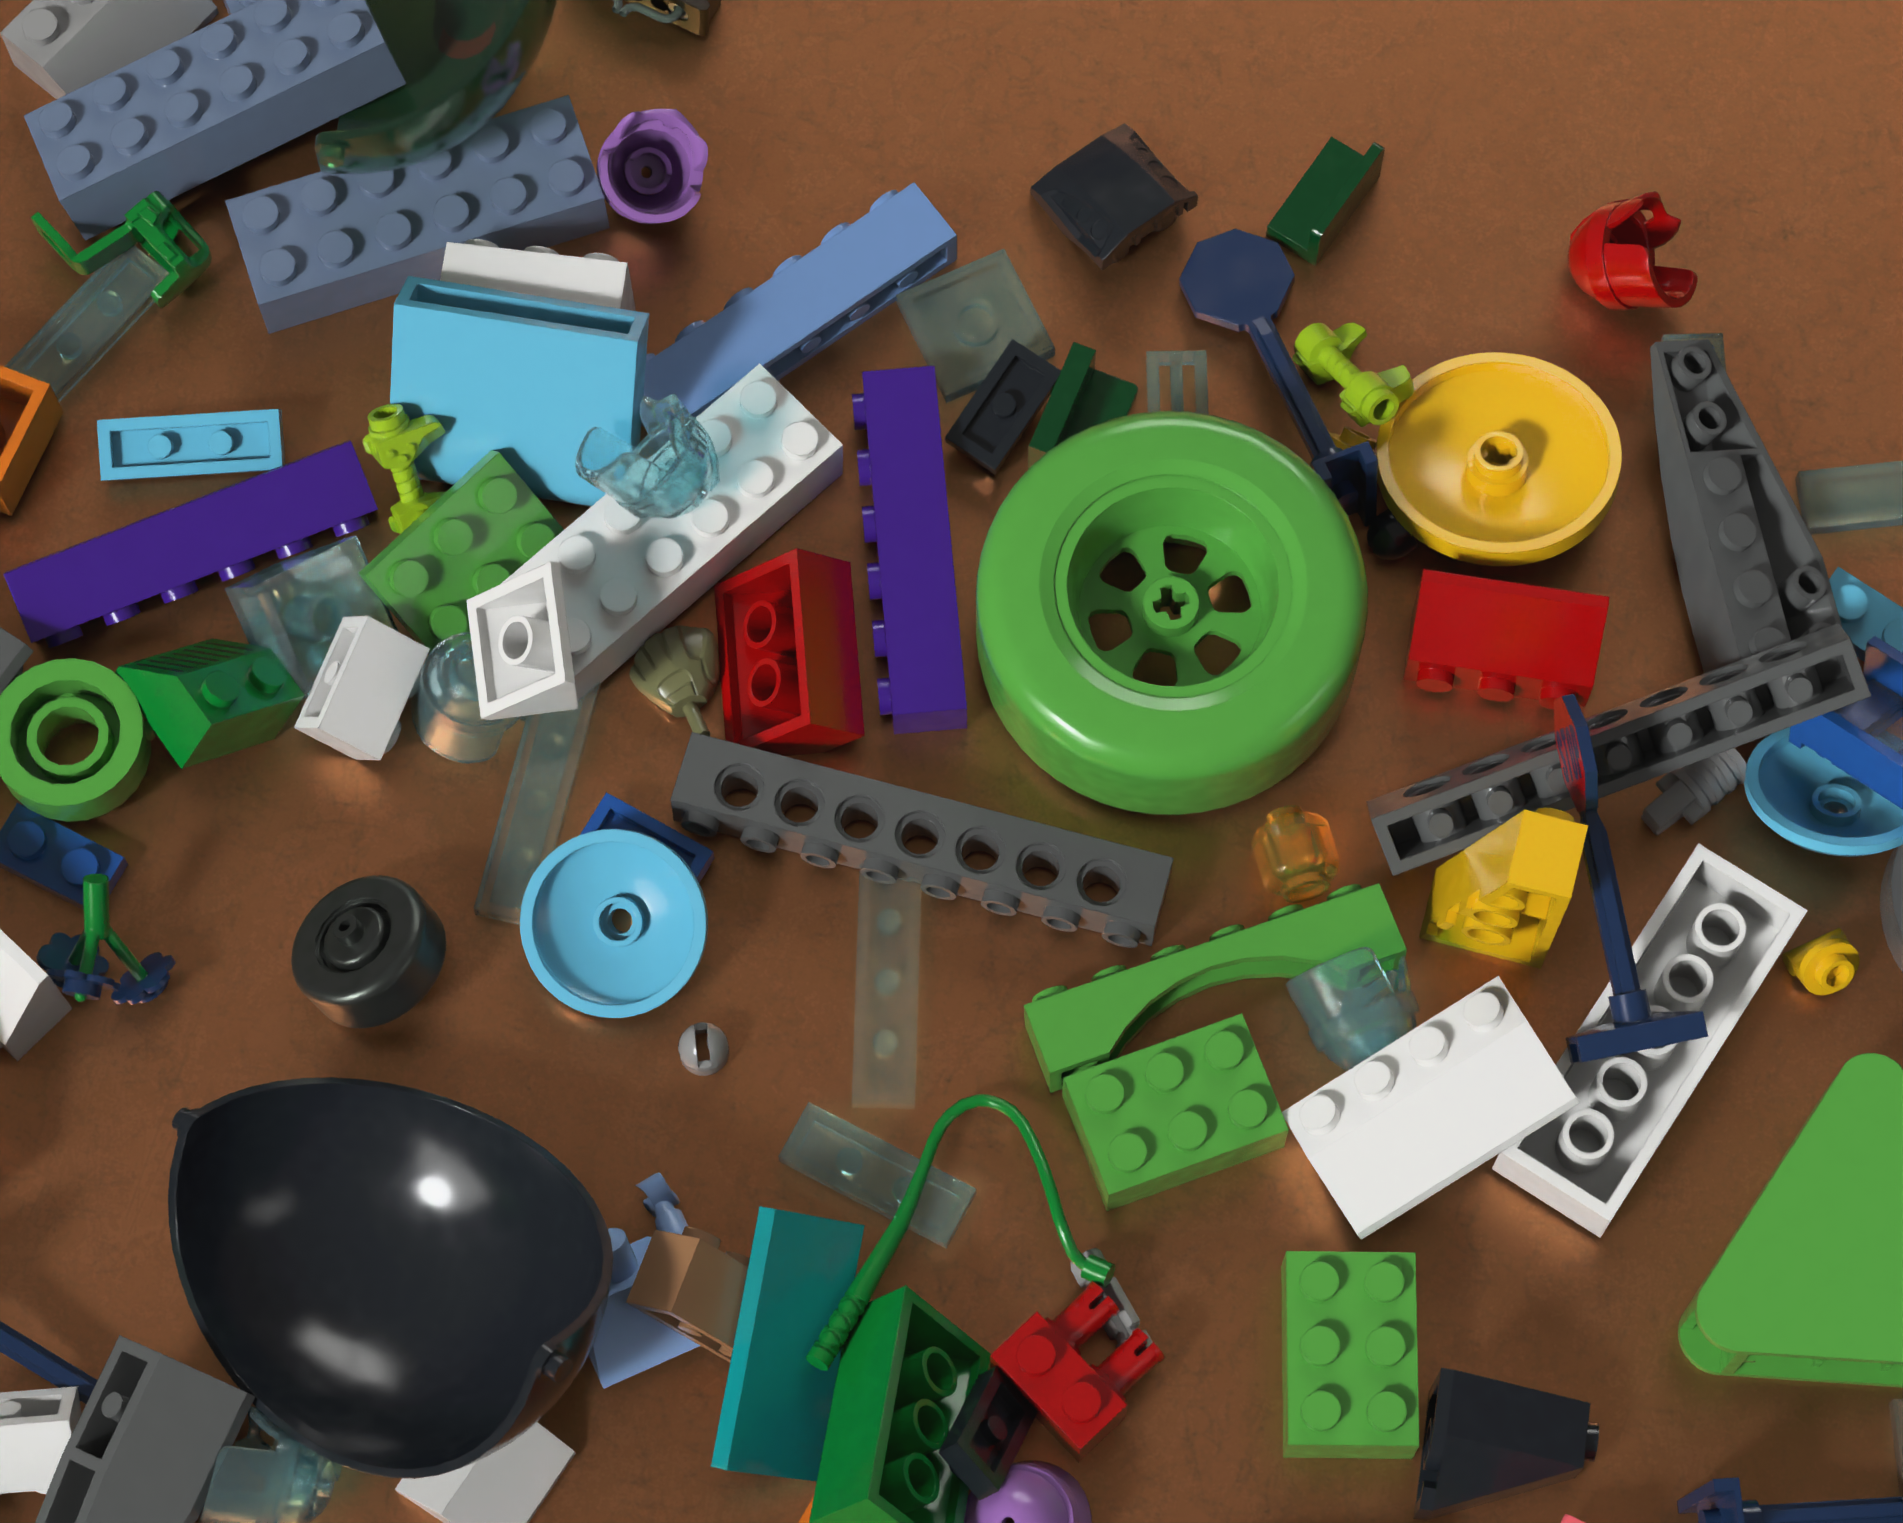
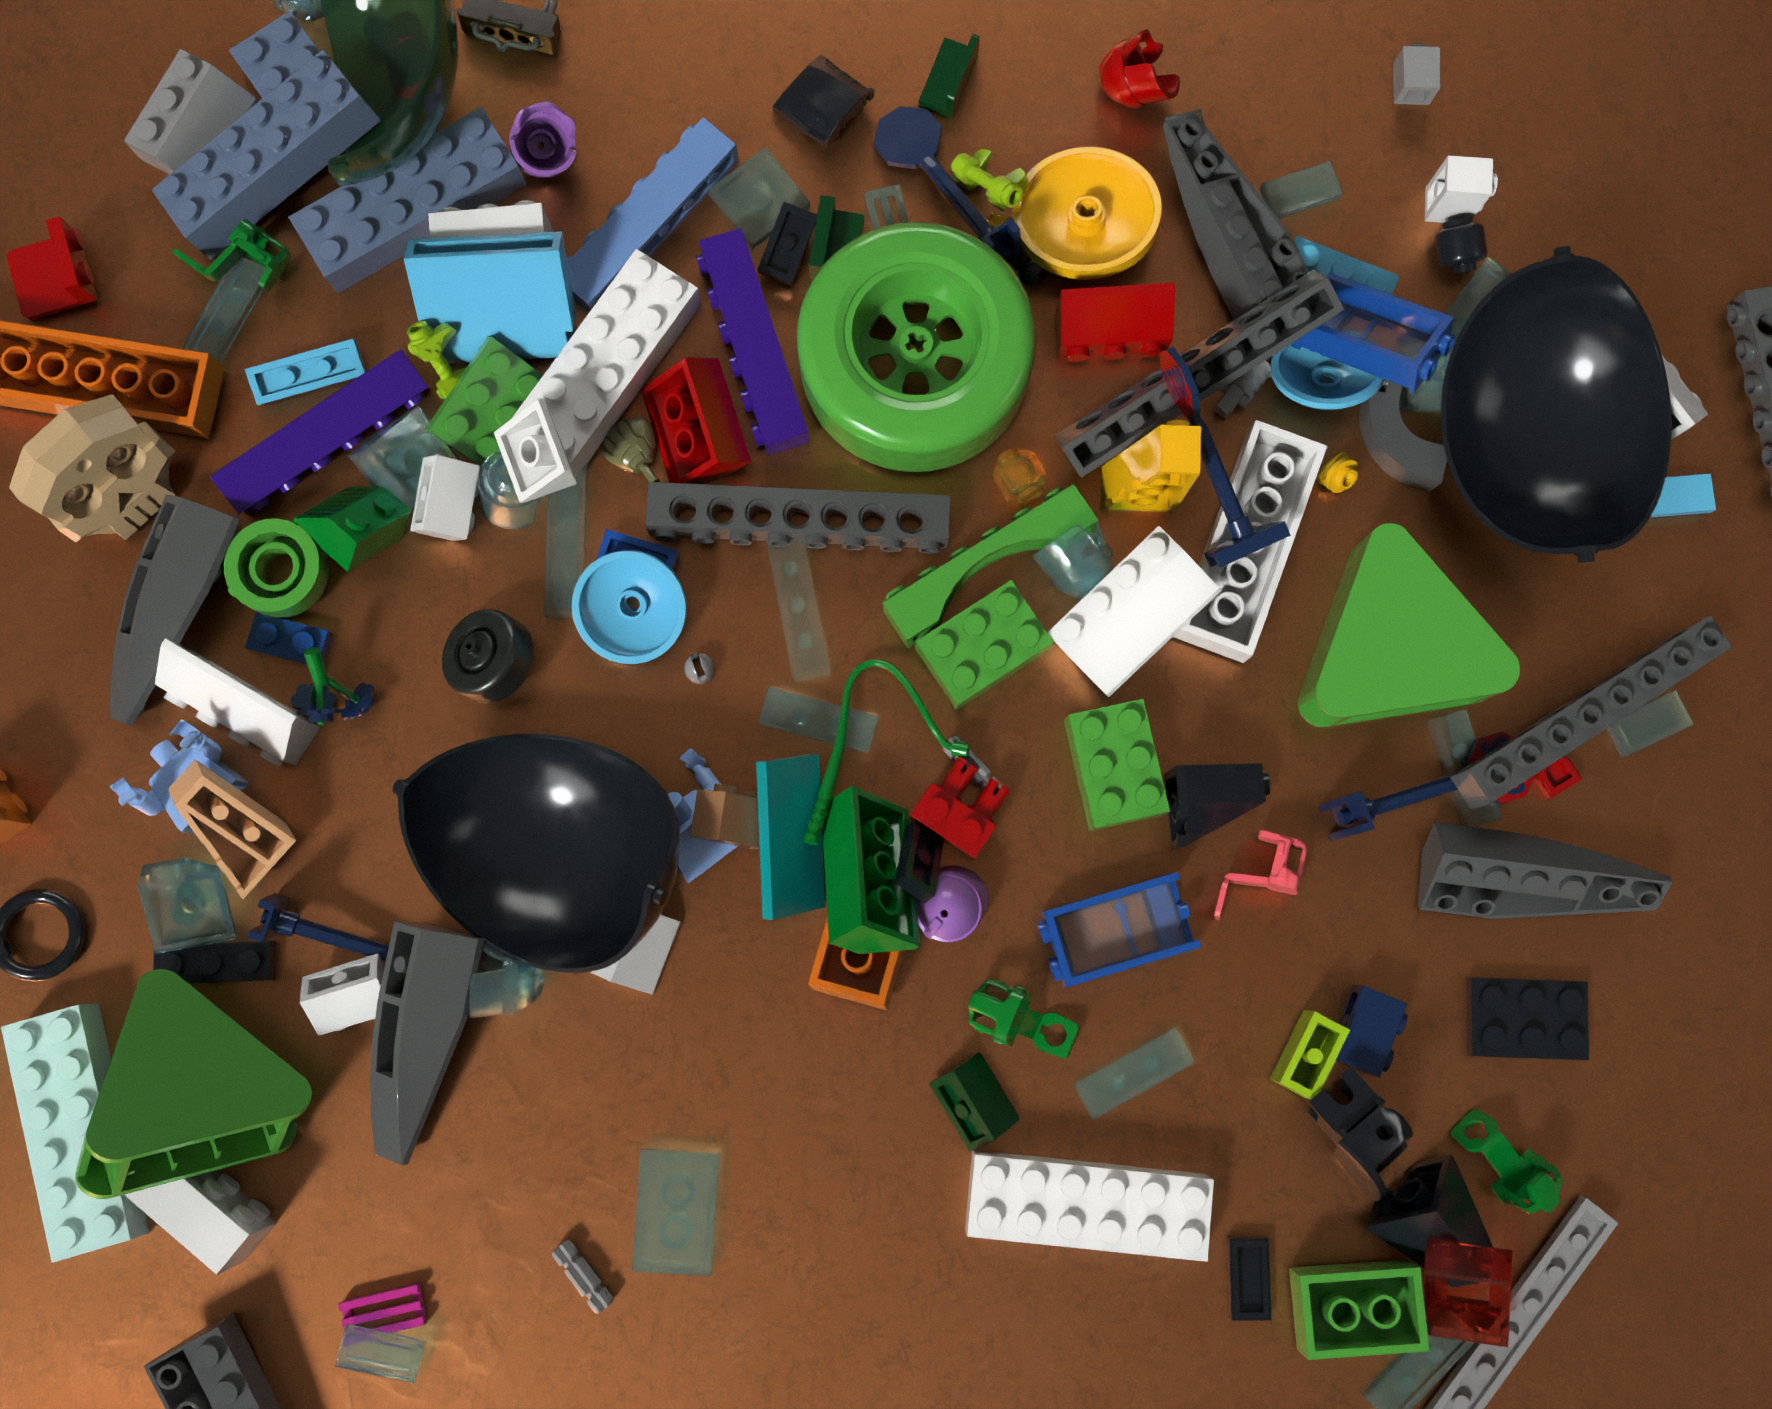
camera: 15 degrees left, 10 degrees up
clear light blue helmet [575,394,720,519] -> none

